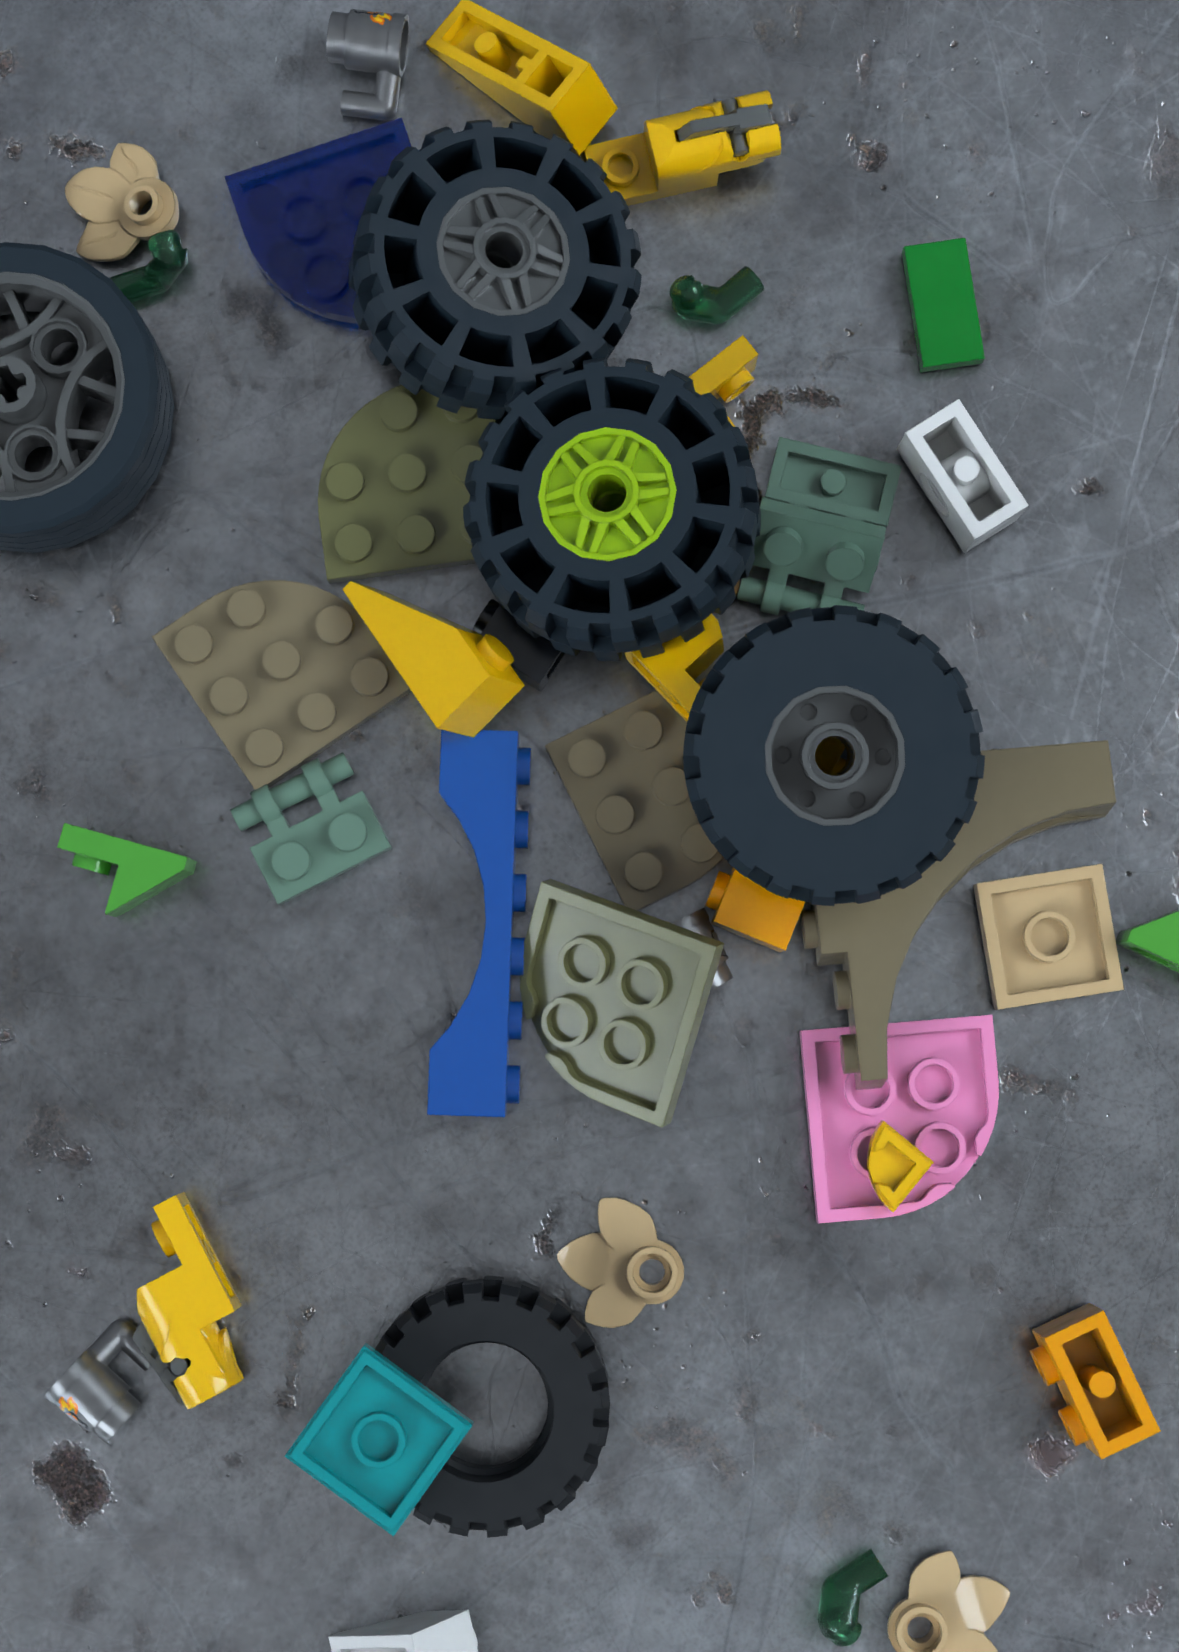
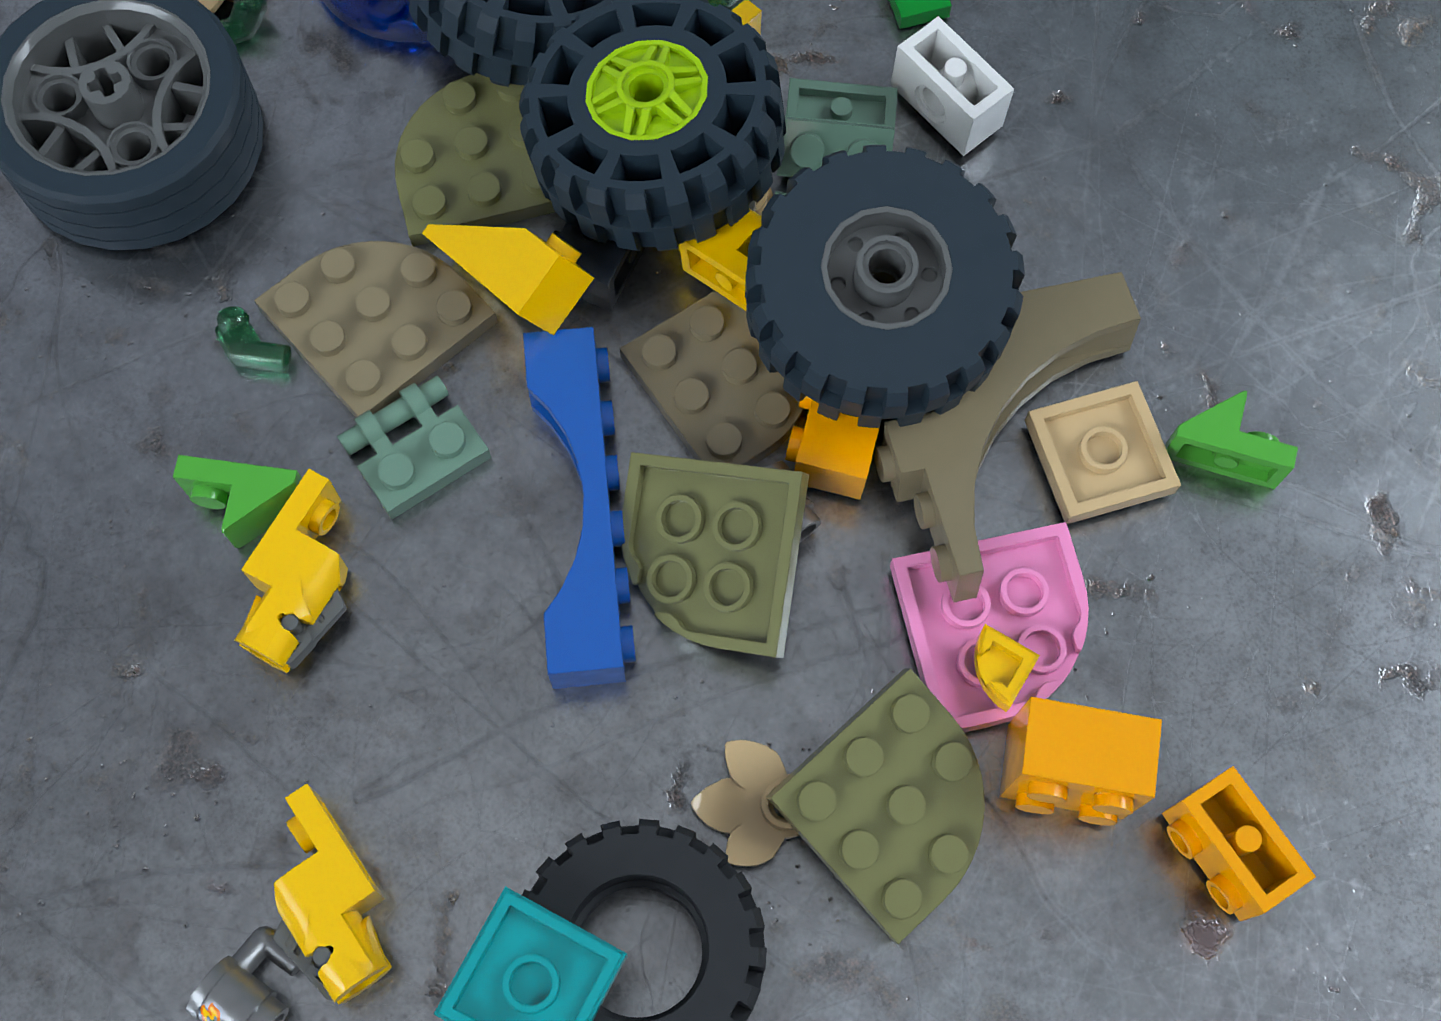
camera: 10 degrees left, 15 degrees down
none -> clear green arm [215,306,291,373]
none -> yellow plate [234,469,348,673]
none -> olive plate [766,668,985,944]
none -> light orange piece [999,697,1162,826]

